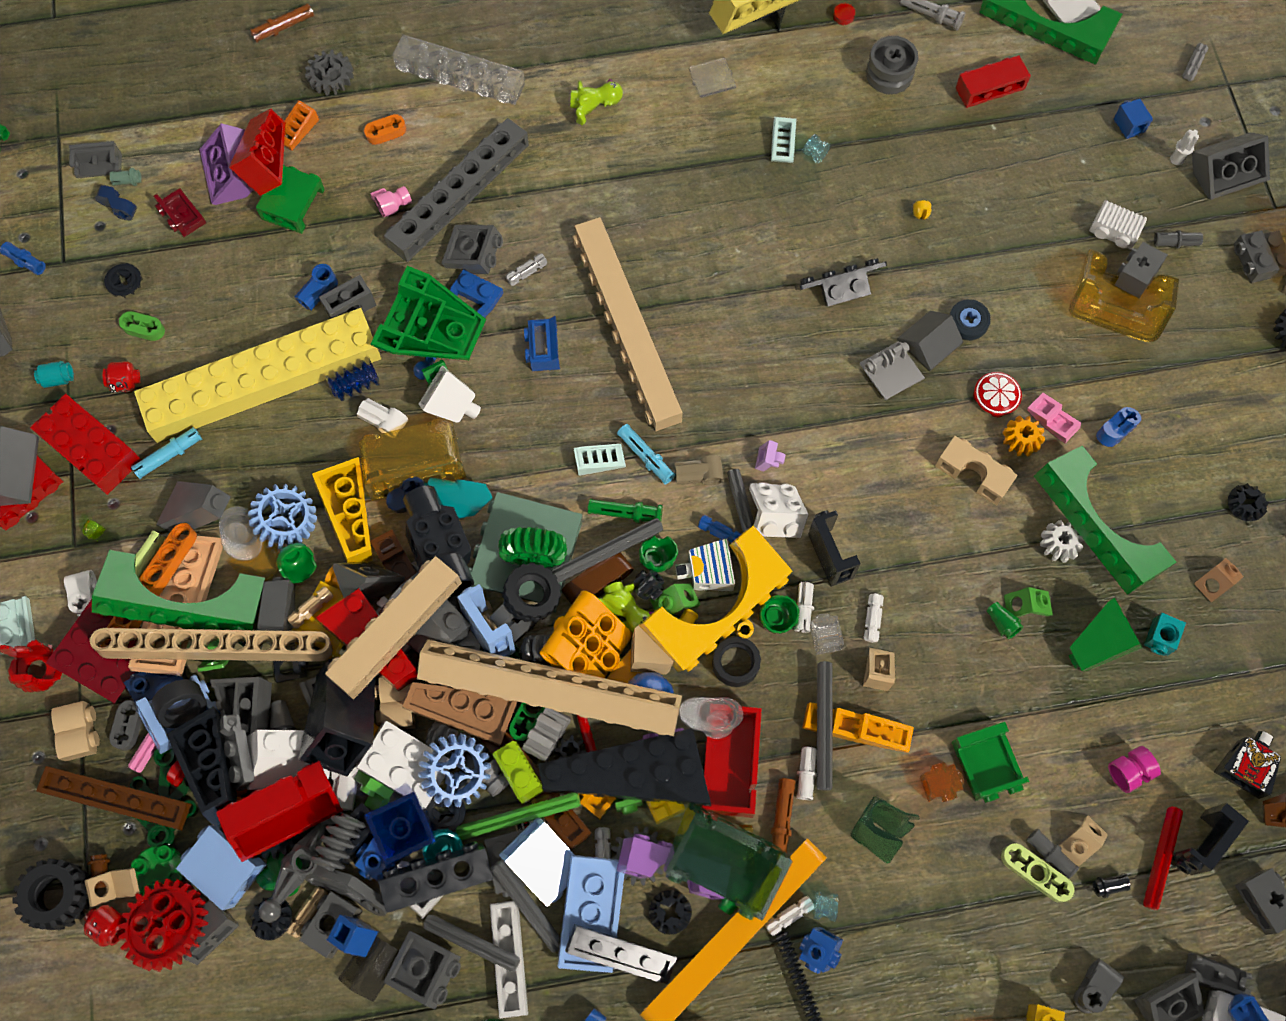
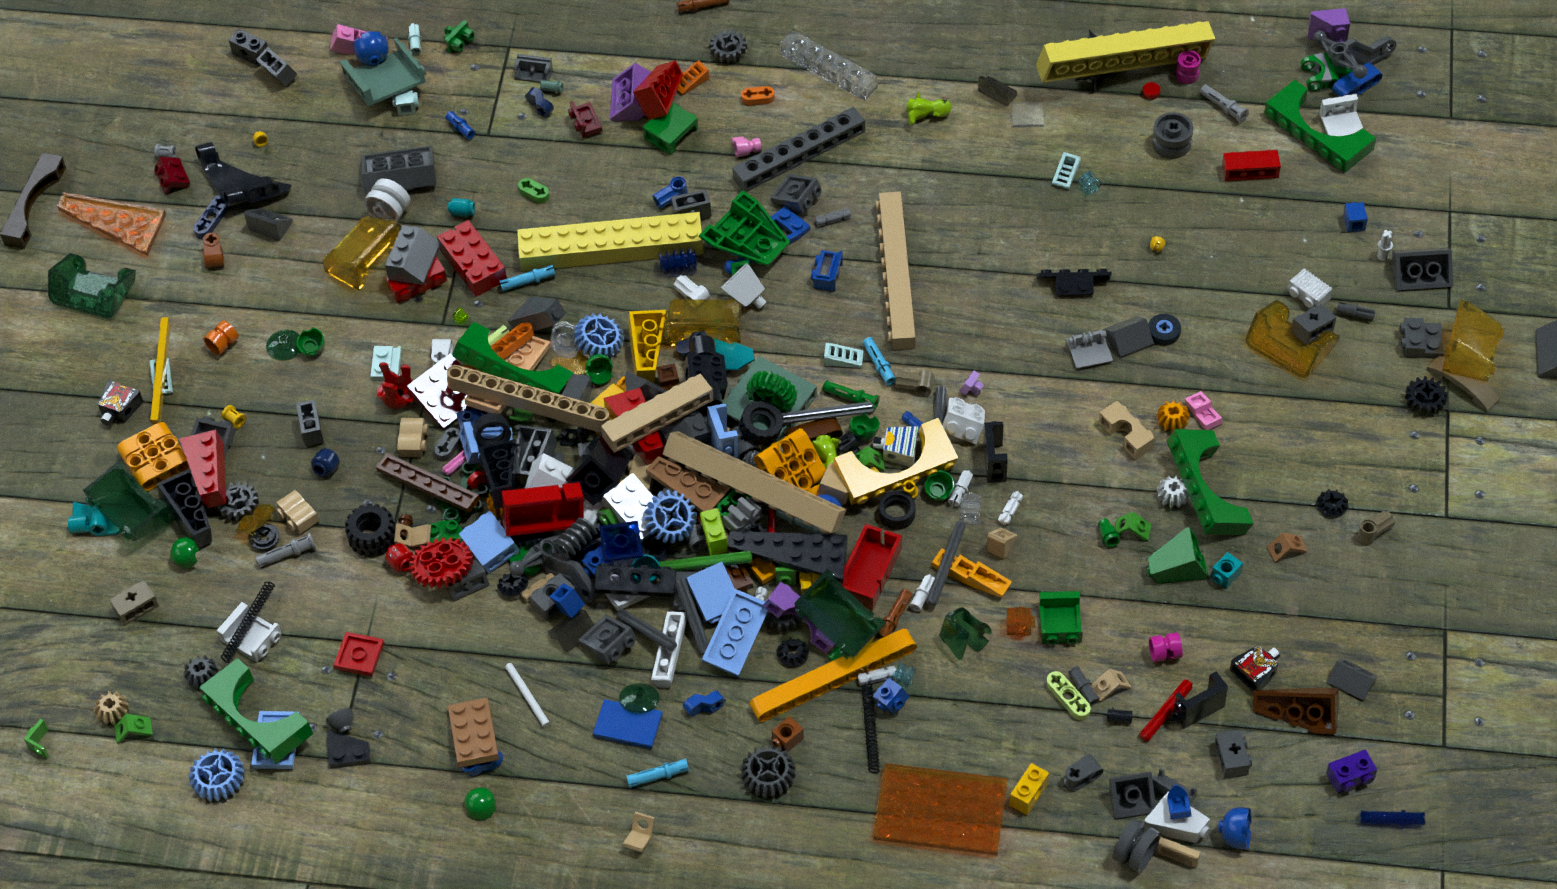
camera: 20 degrees right, 15 degrees down
red head [102,361,141,393] -> none
black gear [104,263,143,298] -> none
dark grey hinge [220,714,255,791] -> none
tan axle [287,587,333,628] -> none
plate [565,924,677,985] -> none
clear piece [679,697,743,739] -> none
dish [973,372,1022,418] -> none
blue piece [1096,407,1141,447] -> none
light grey axle [1182,43,1208,81] -> none
none -> clear smoke panel [978,76,1017,106]

